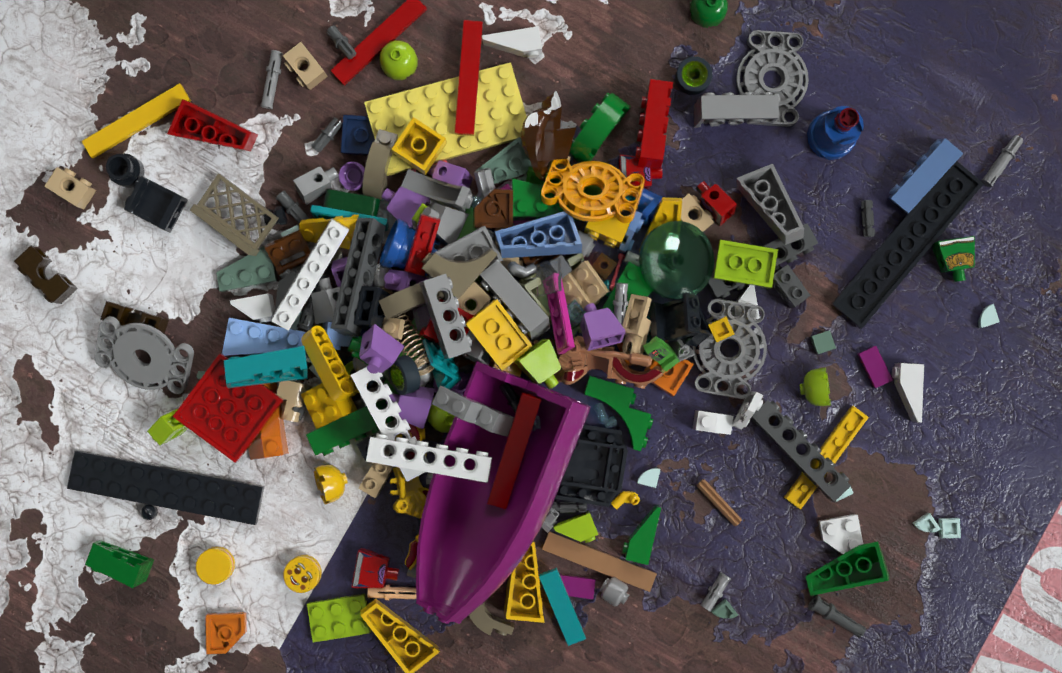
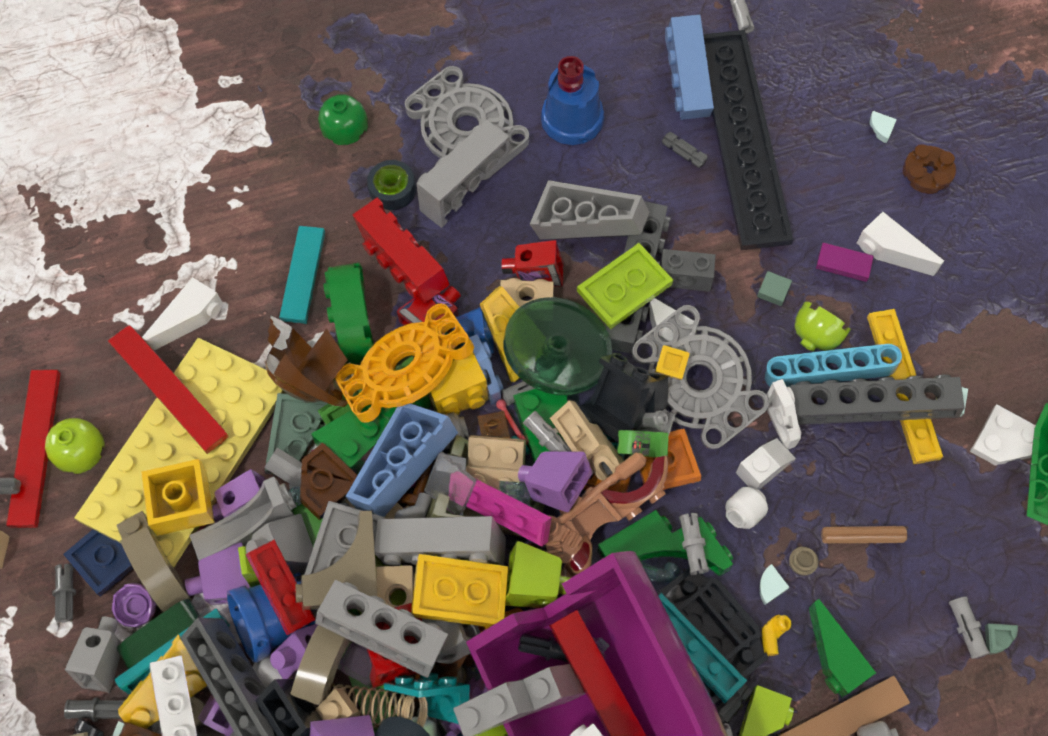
camera: 45 degrees left, 20 degrees down
green torso [932,236,975,282] -> none
none -> teal tile [279,226,325,324]
none -> teal tile [659,593,747,703]
none -> light grey pin [679,513,709,575]
none -> white head [725,487,768,529]
none -> medium azure beam [765,344,902,387]
none -> dark tan plate [789,547,818,576]
none -> reddish brown plate [903,144,956,194]

